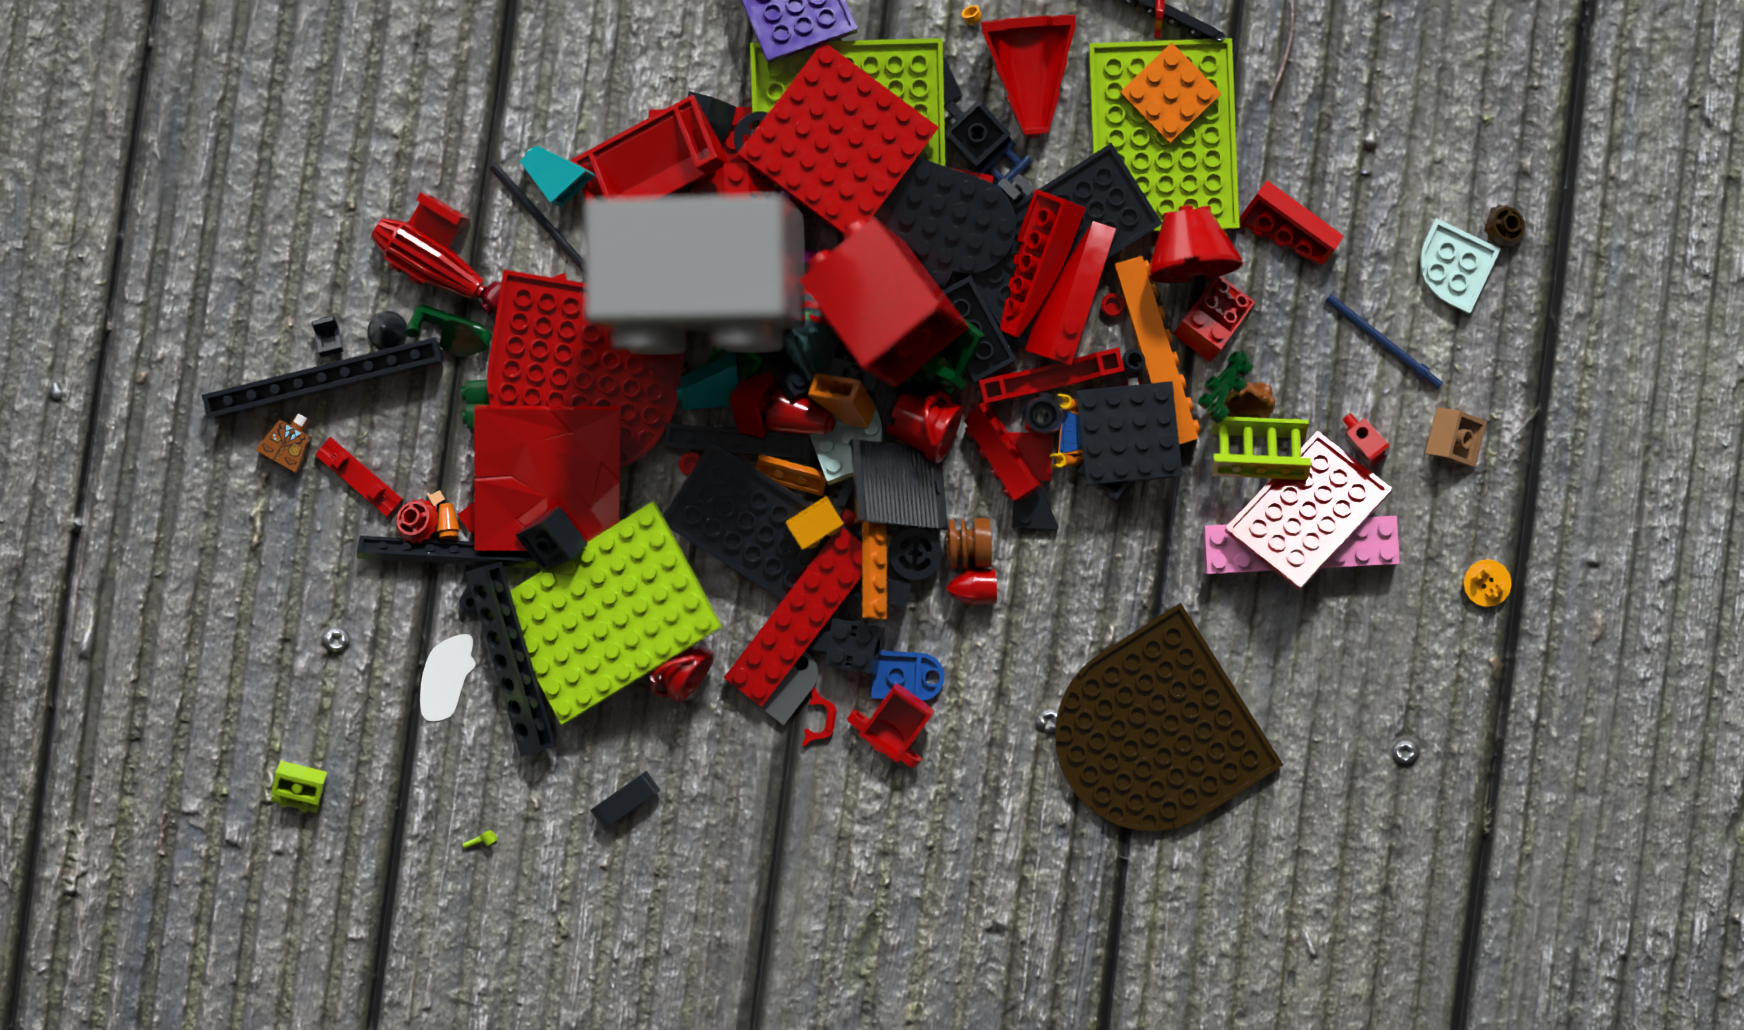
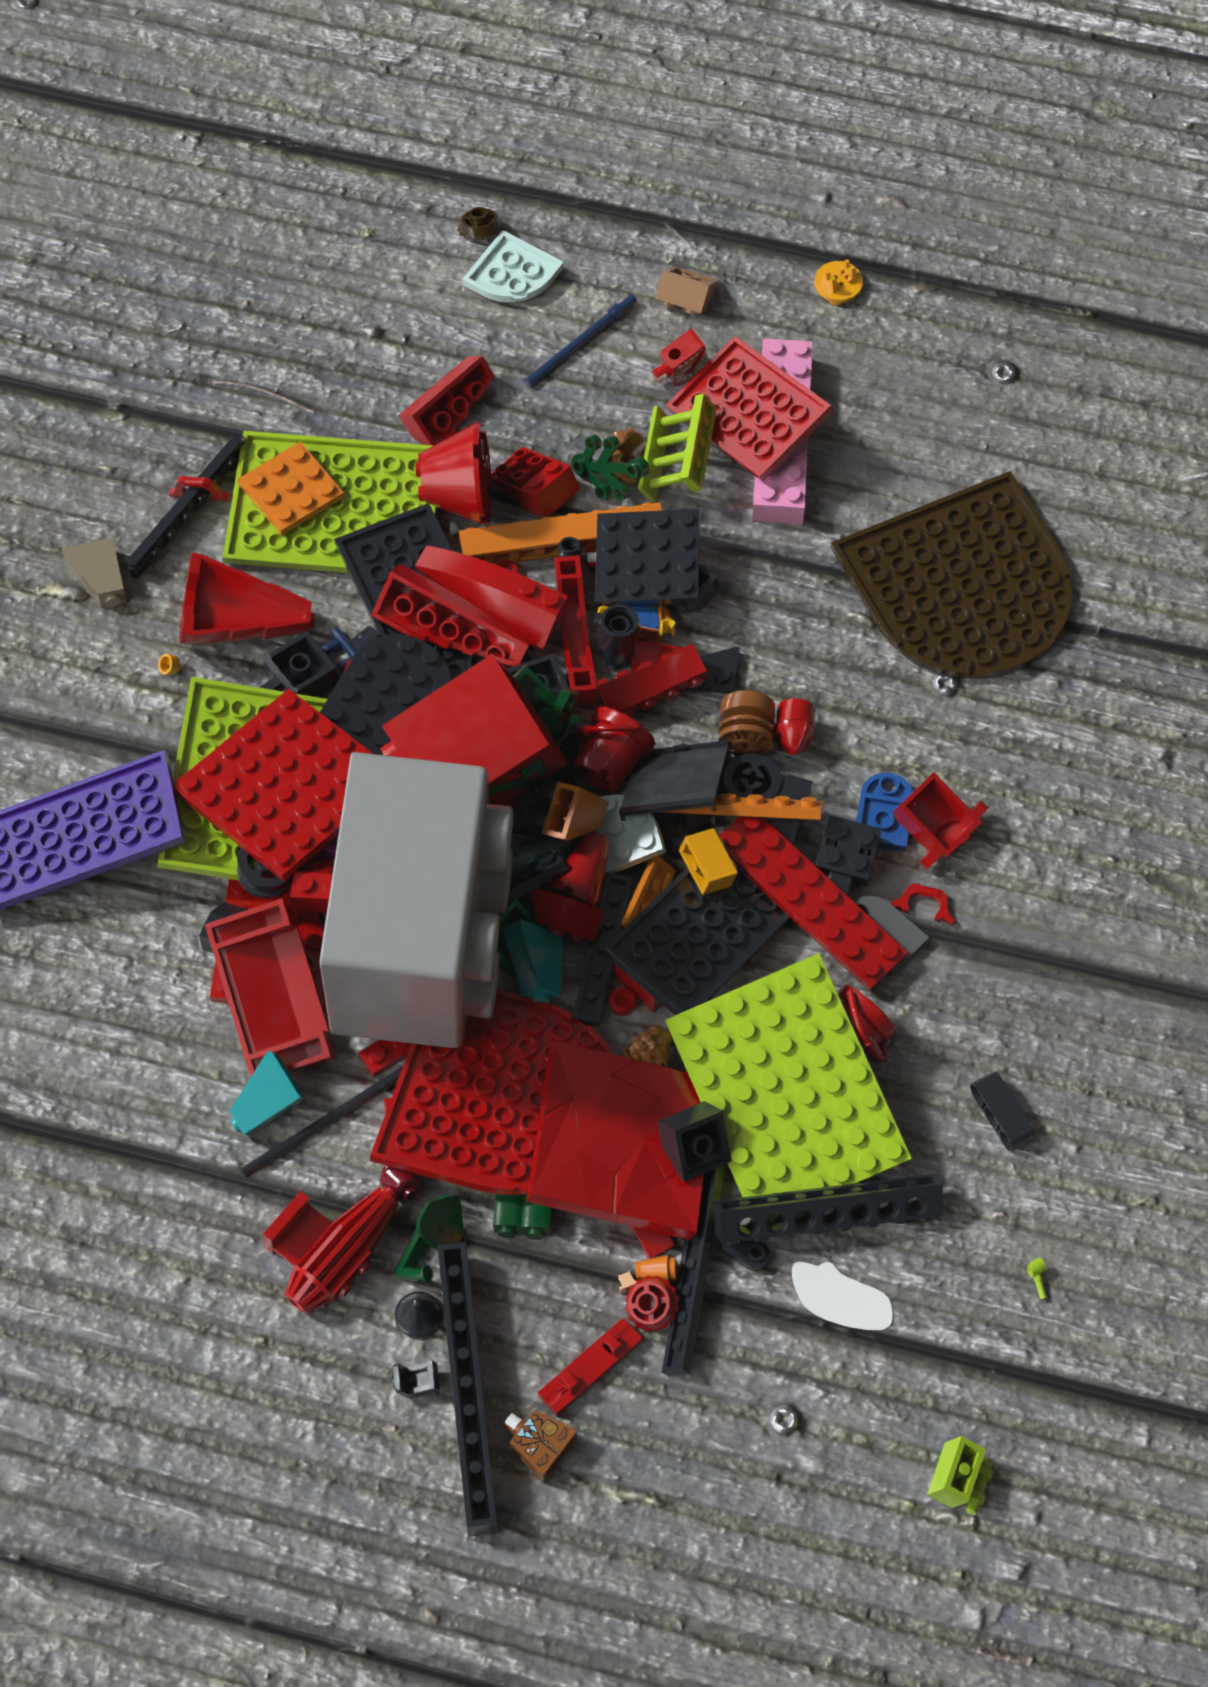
camera: 80 degrees left, 25 degrees down
none -> dark orange hair [622,1025,672,1067]

